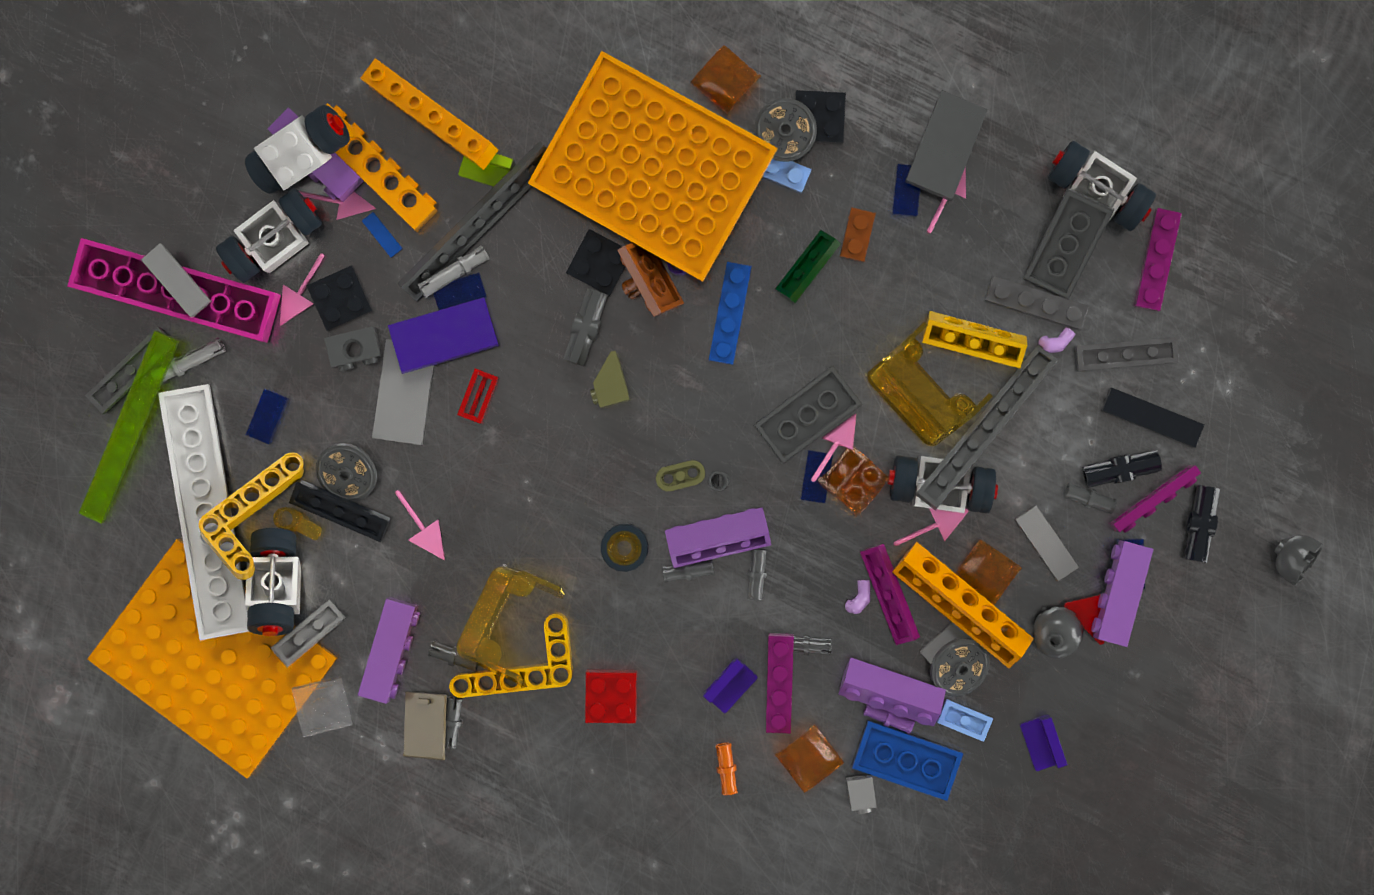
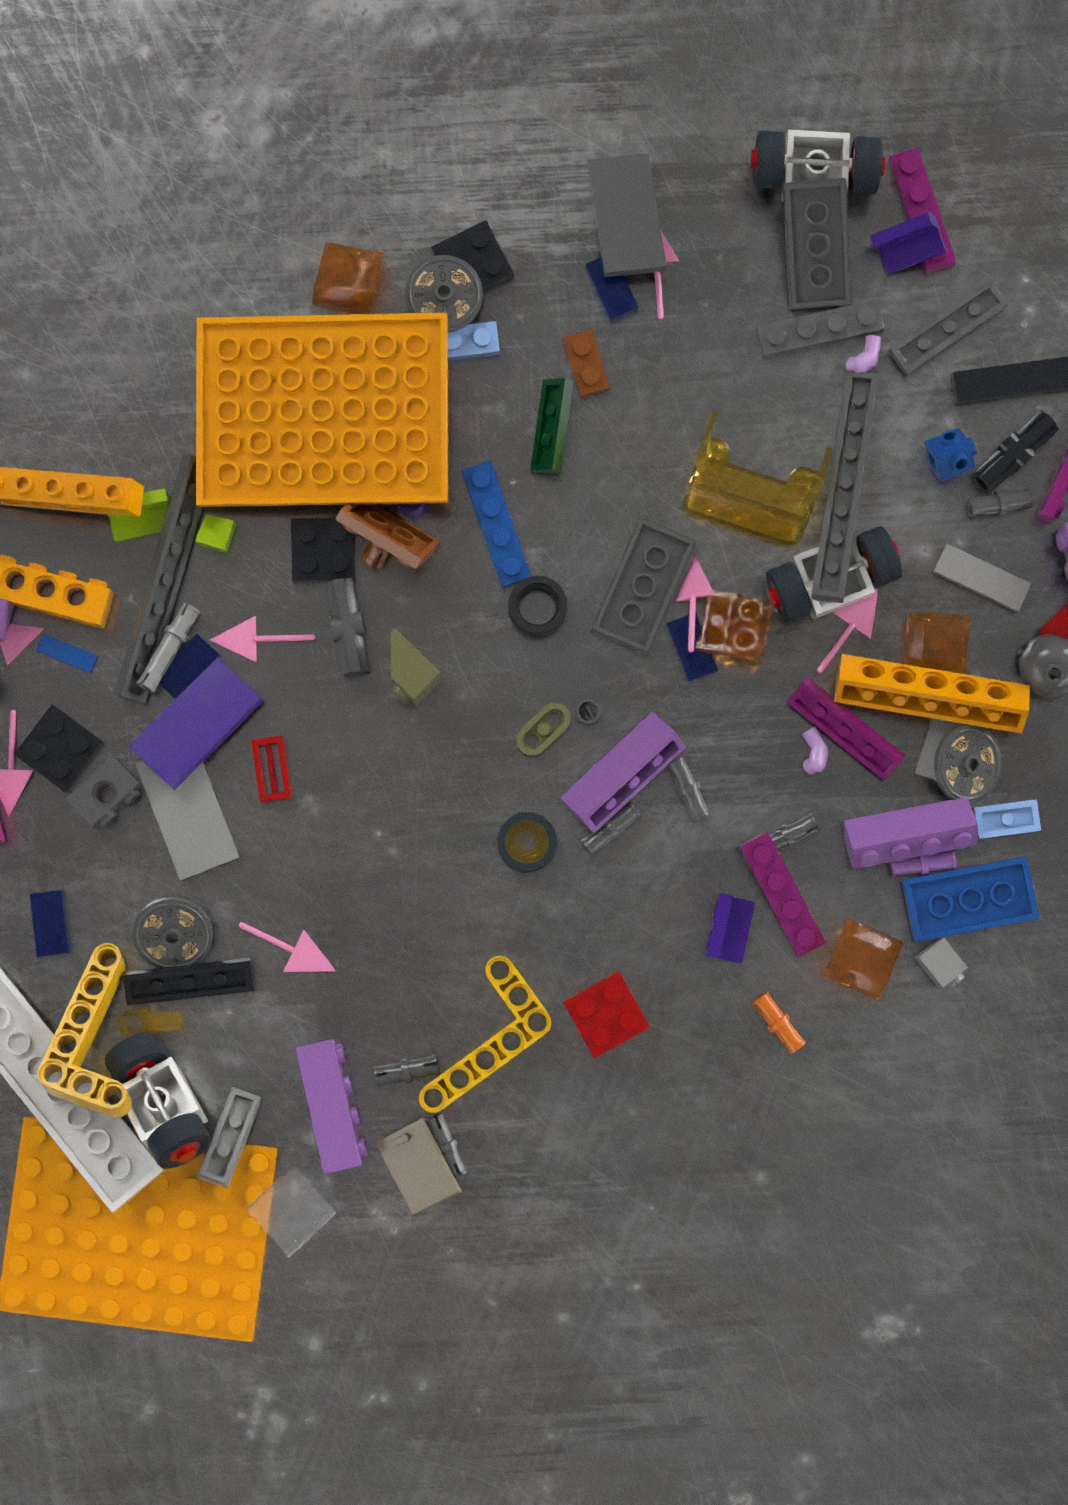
camera: 35 degrees left, 5 degrees down
clear yellow windscreen [457,567,565,686] -> none
yellow brick [922,311,1027,368] -> none
none -> lime slope [195,515,236,554]
none -> bright pink piece [210,616,316,662]
none -> black tyre [509,576,567,637]
none -> dark purple panel [870,212,946,274]
none -> blue brick [924,428,977,482]

